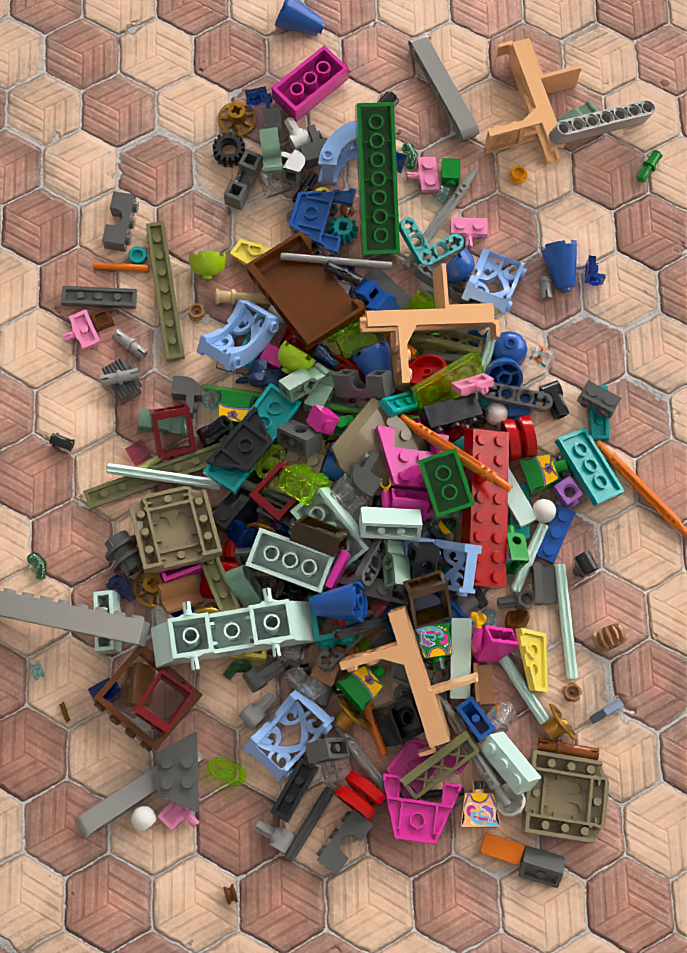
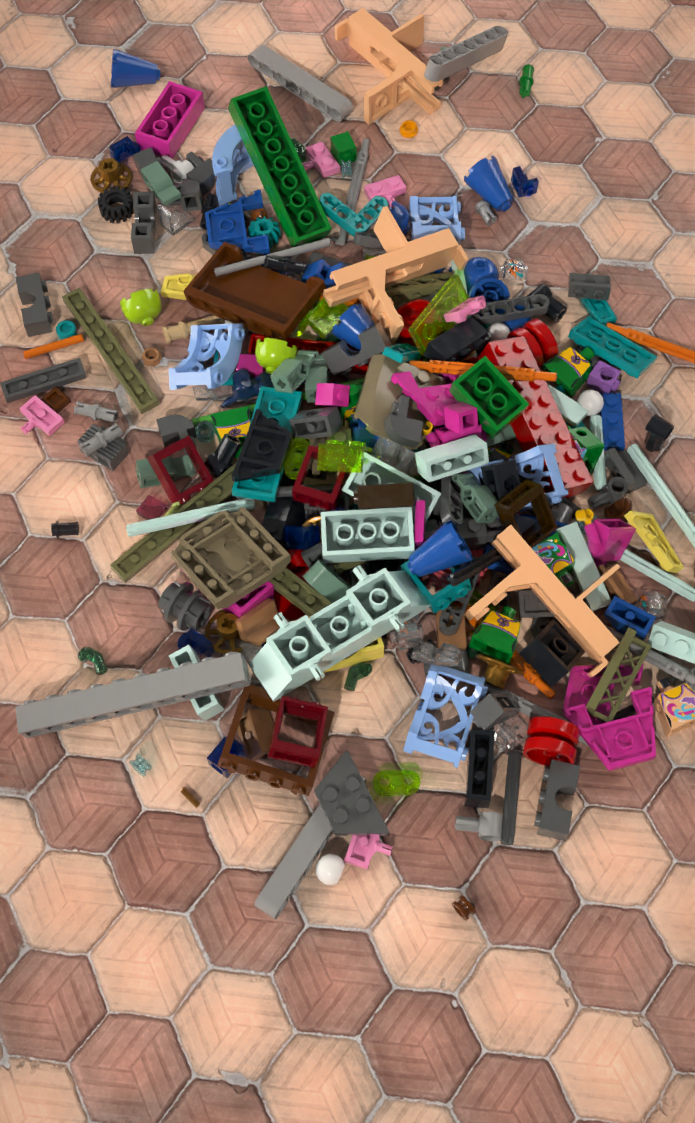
camera: 20 degrees left, 10 degrees down
light grey axle [238,692,276,730] -> none
dark grey piece [242,657,285,693] -> none
cone [312,343,340,370] -> none
none -> dark pink brick [444,402,478,434]

